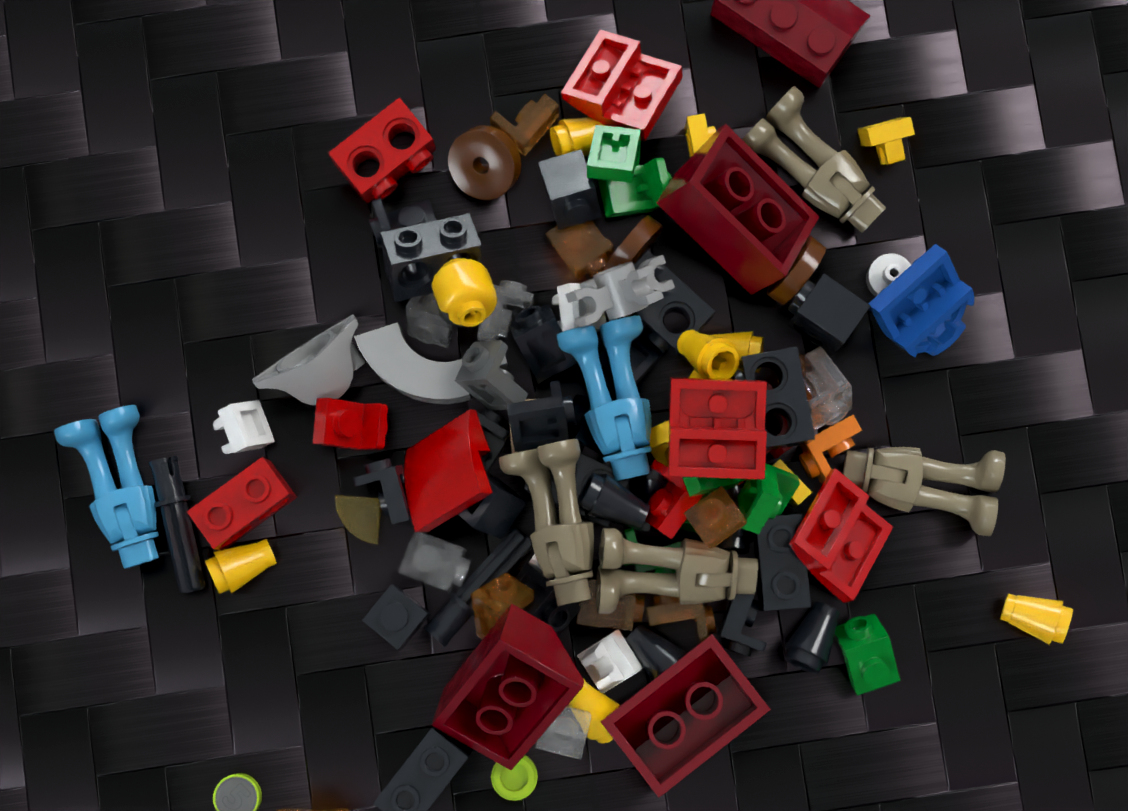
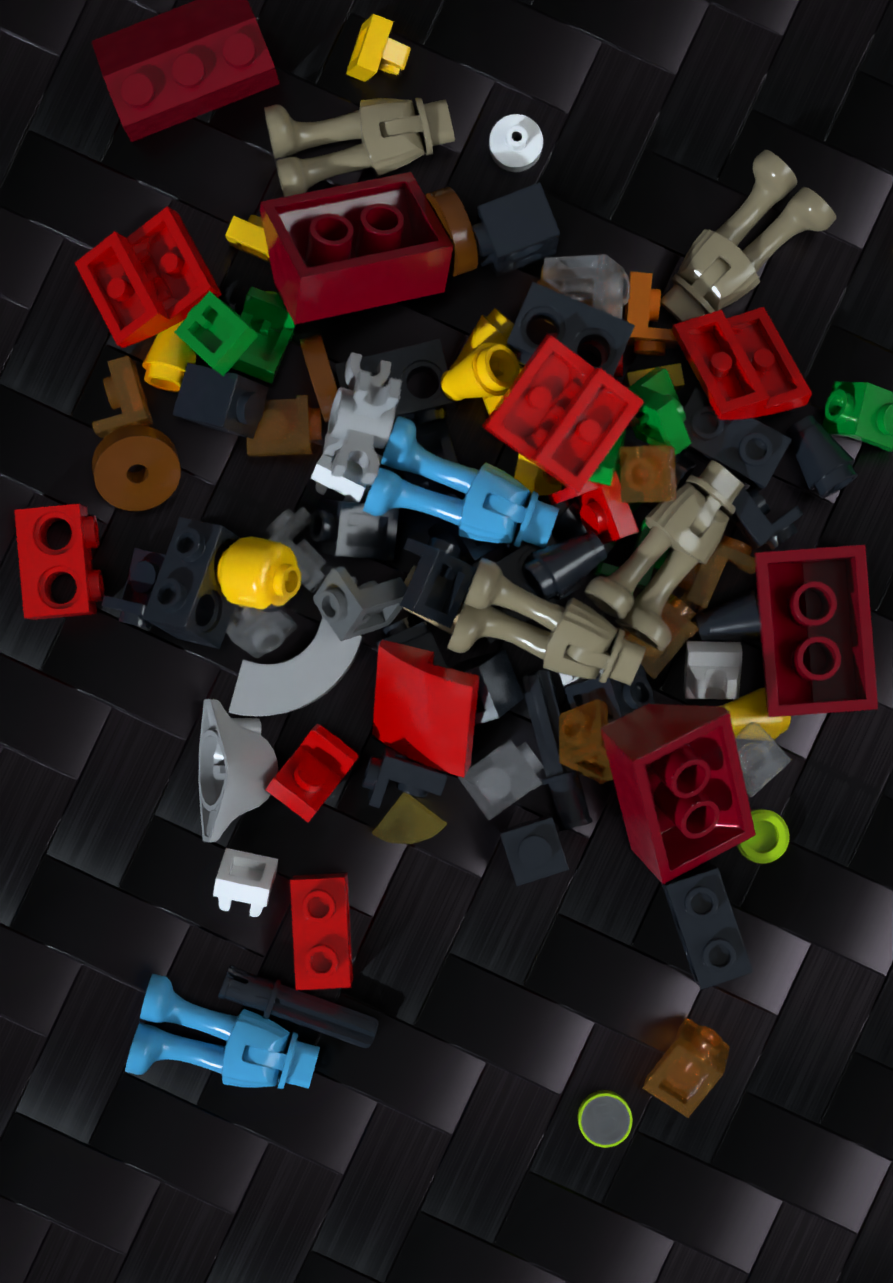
camera: 55 degrees left, 5 degrees up
yellow cone [205,539,277,594] -> none
blue slope [868,244,974,357] -> none

